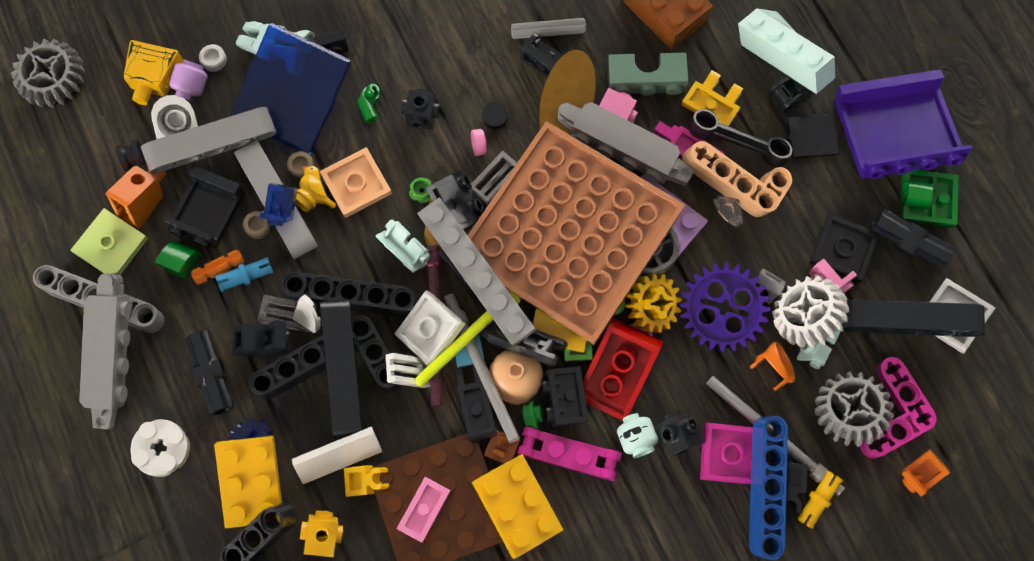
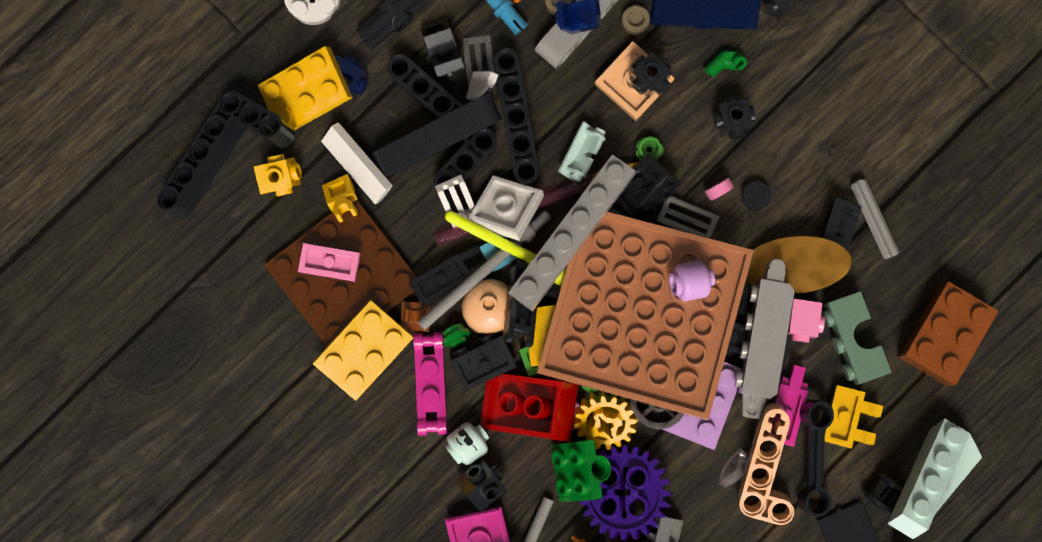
camera: 75 degrees right, 10 degrees up
yellow animal [292,166,337,212] -> none
none -> green plate [551,440,611,502]
none -> black brick [629,52,672,99]
none -> lavender head [669,260,715,301]

